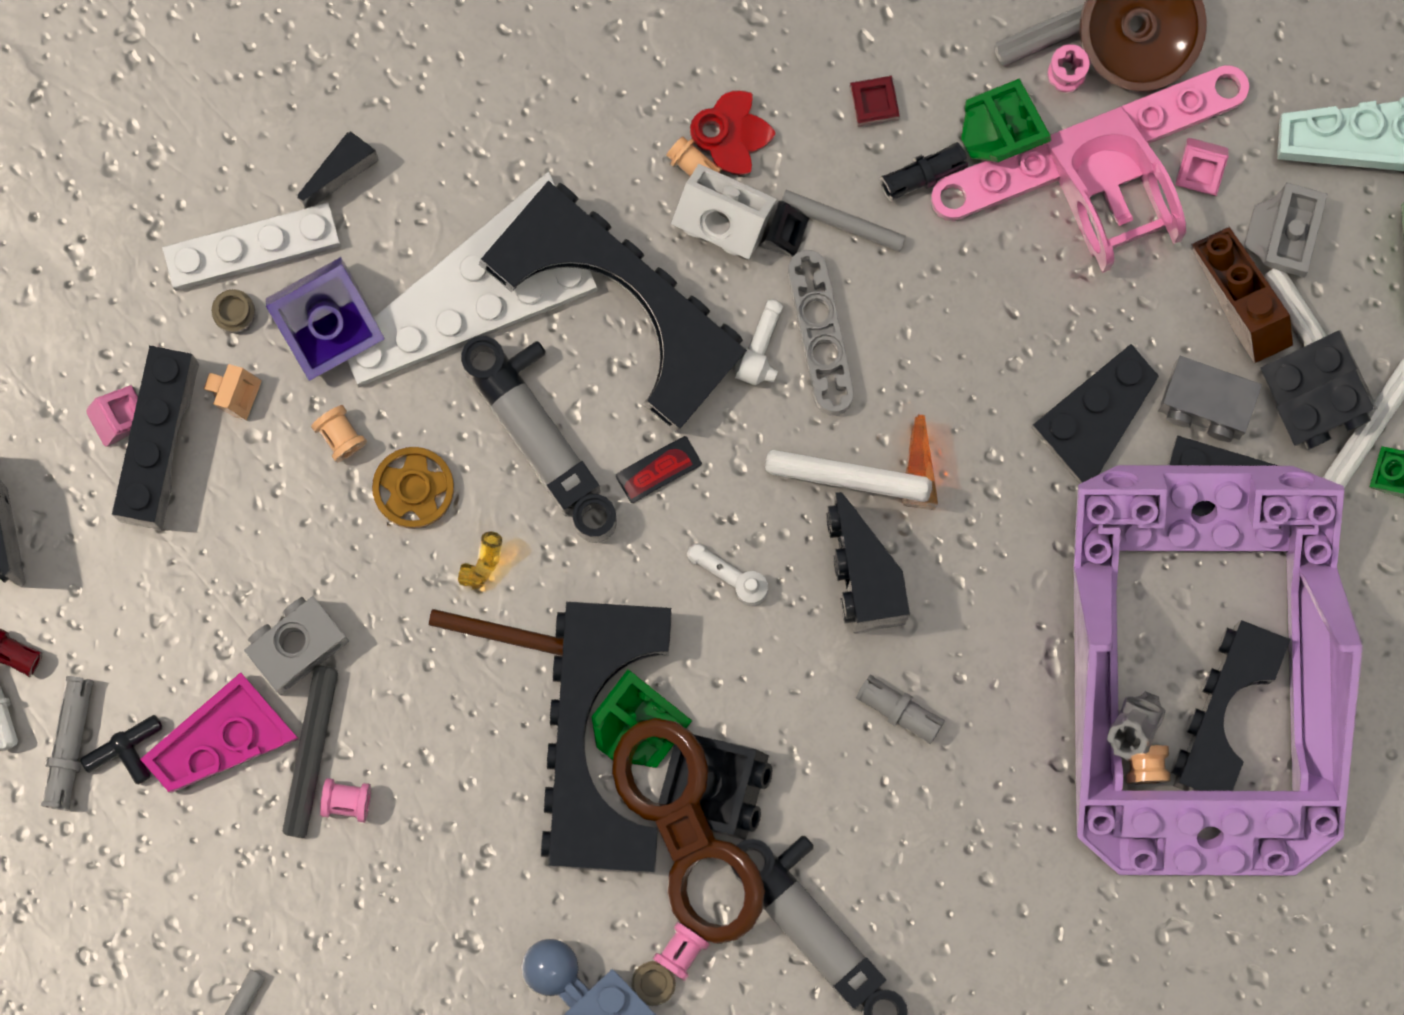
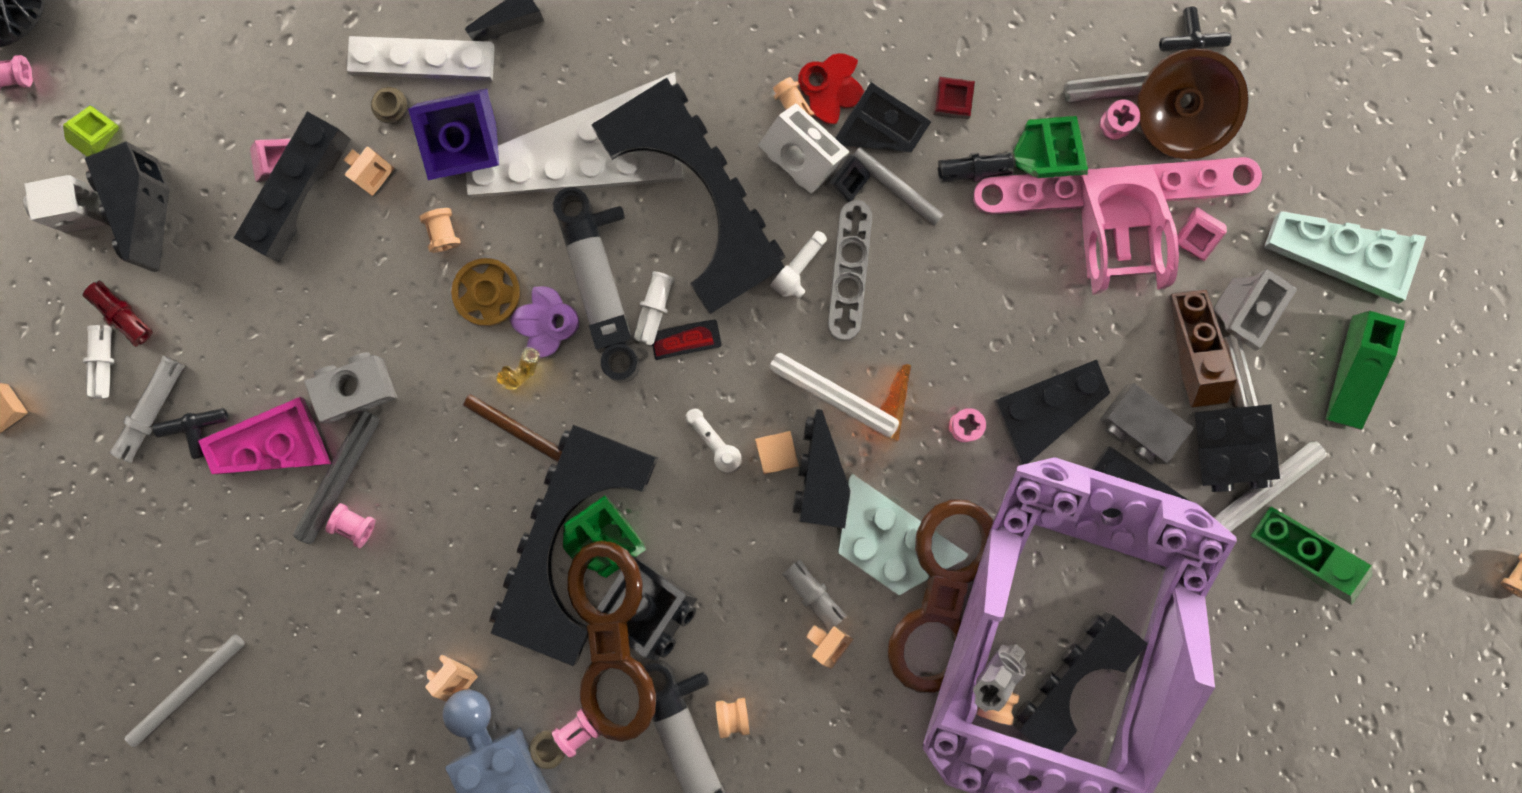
camera: 20 degrees right, 5 degrees up
none -> light nougat tile [425,655,478,701]
none -> medium lavender plate [510,286,579,358]
none -> white axle [633,271,675,345]
none -> light nougat wheel [716,697,750,739]
none -> light nougat slope [755,431,799,475]
none -> light nougat tile [806,625,853,669]
none -> black wing [835,82,932,152]
none -> light aqua wing [838,474,968,595]
none -> reddish brown bar [888,499,993,693]
none -> bright pink bush [949,408,986,442]

